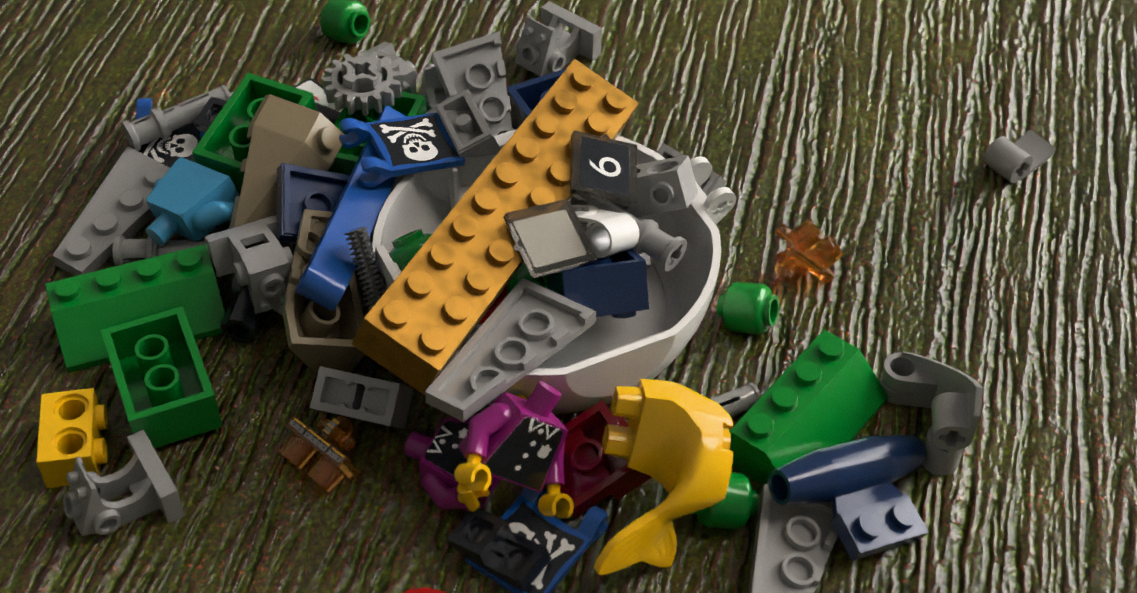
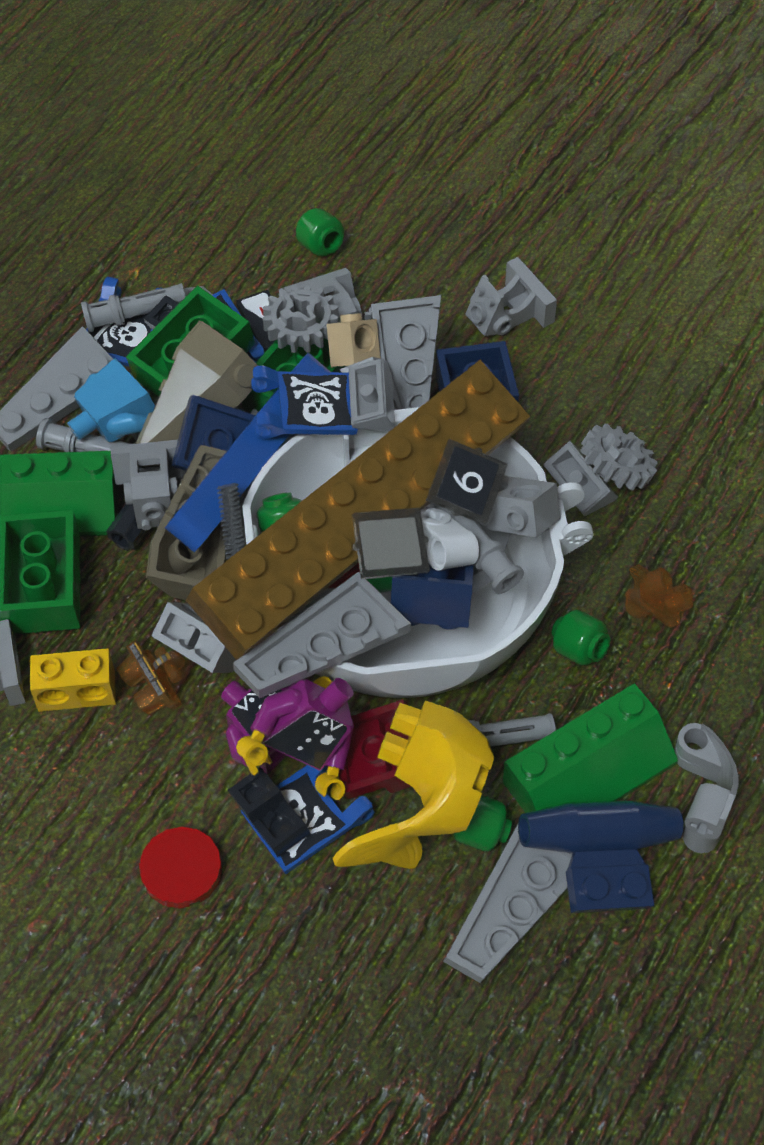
camera: 20 degrees right, 10 degrees up
none -> yellow brick [30,648,116,712]
none -> tan brick [326,313,380,367]
none -> light grey gear [580,424,658,490]

